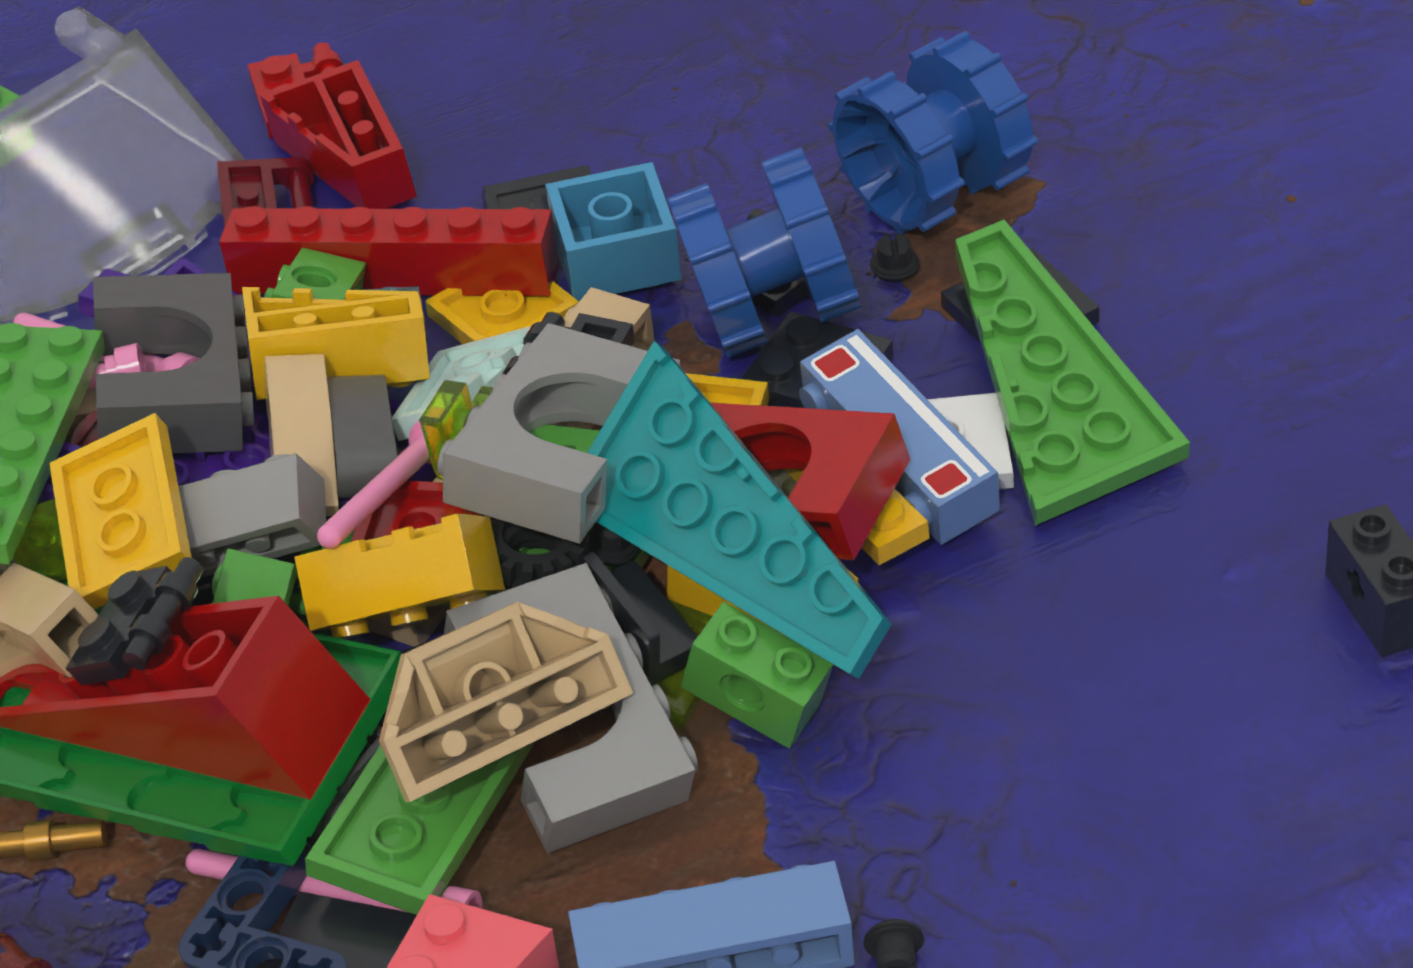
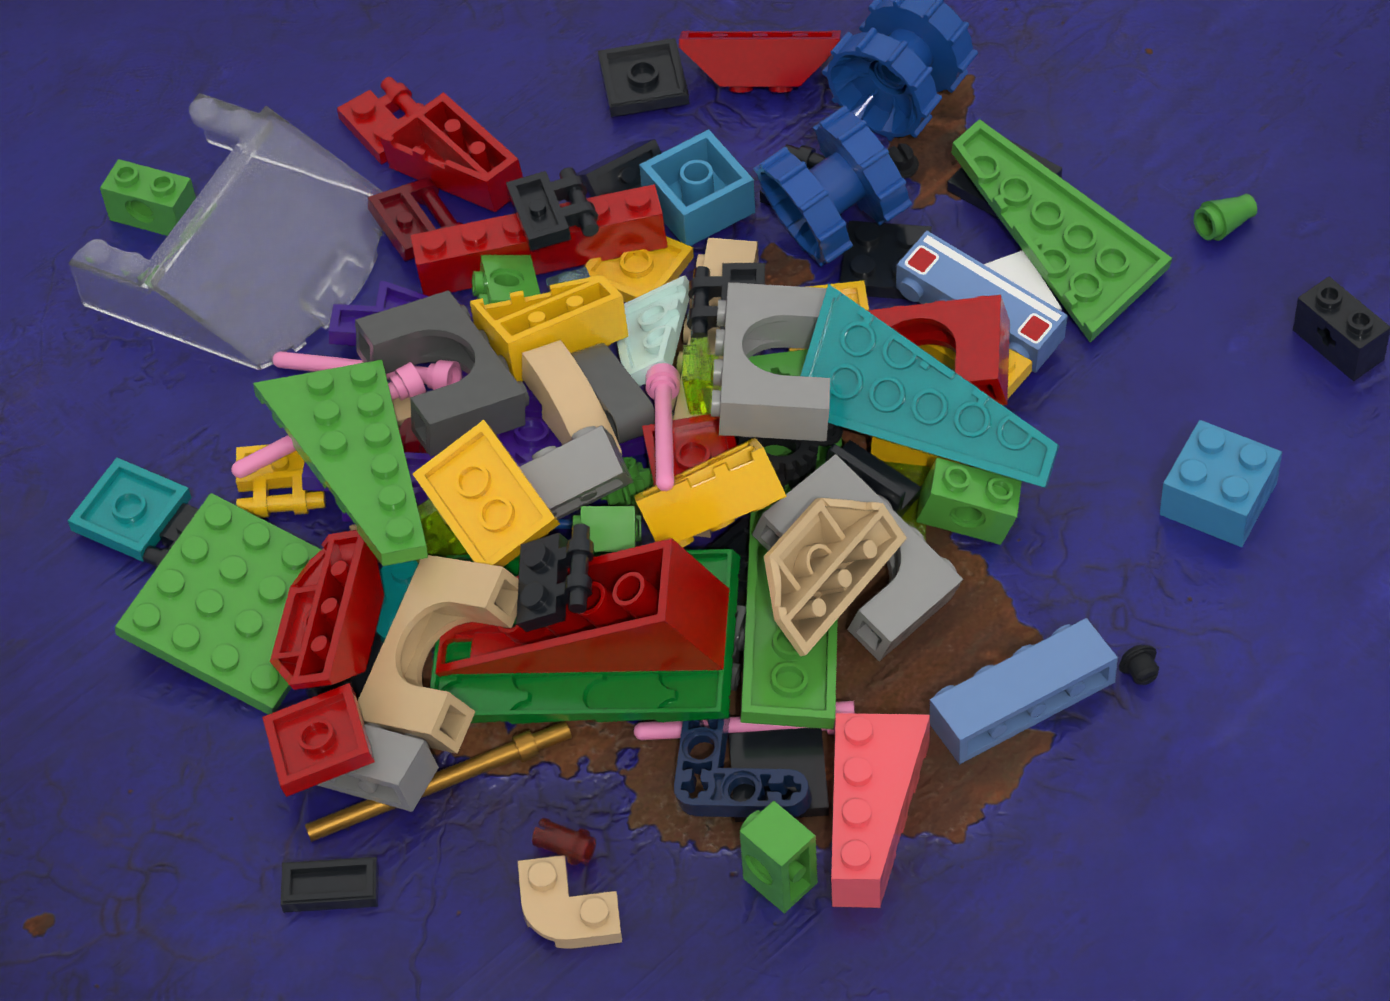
camera: 20 degrees left, 10 degrees up
none -> black plate [506,167,599,251]
none -> black plate [598,38,690,117]
none -> red wedge [679,30,841,93]
none -> dark azure brick [1160,420,1282,547]
none -> bright green cone [1194,194,1257,241]

